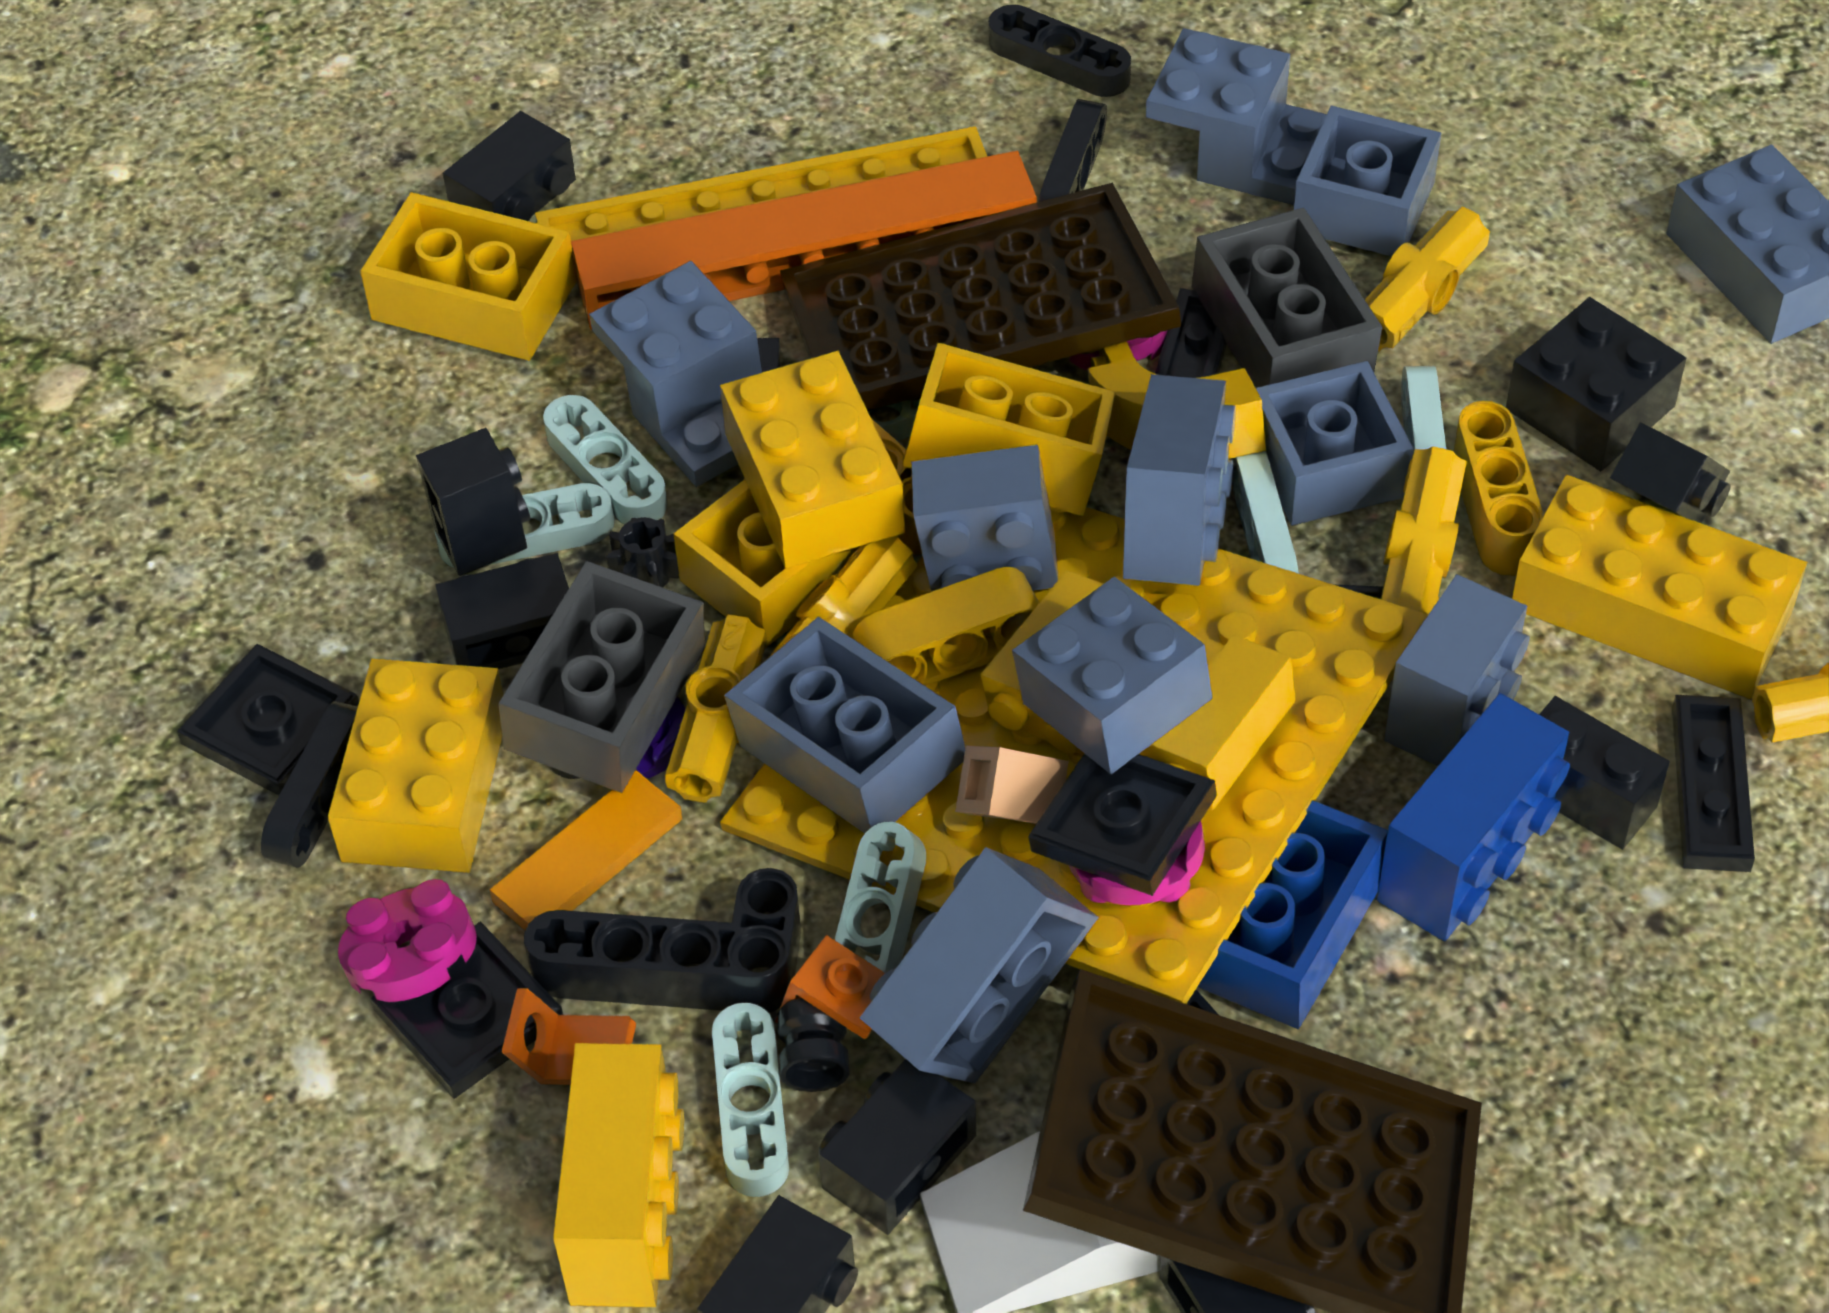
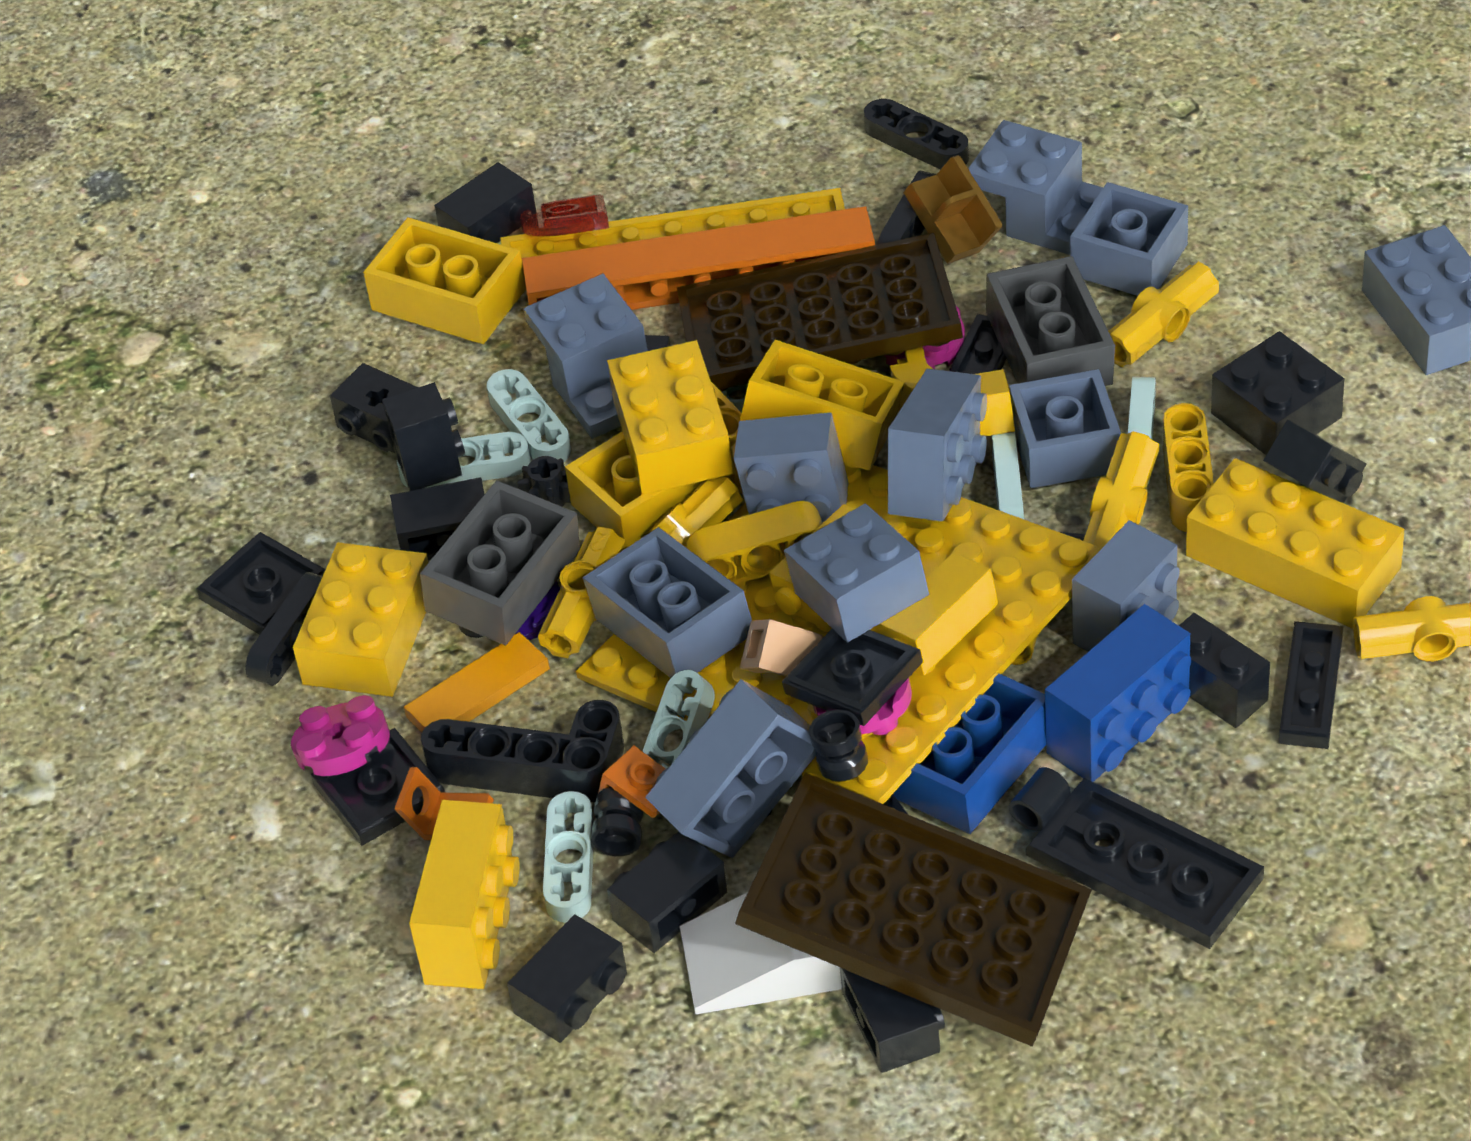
camera: 10 degrees right, 5 degrees down
none -> black brick [330,363,418,453]
none -> clear red tile [520,194,609,236]
none -> black wheel [809,709,868,782]
none -> pearl gold panel [903,155,1002,264]
none -> black hinge [1009,767,1264,949]

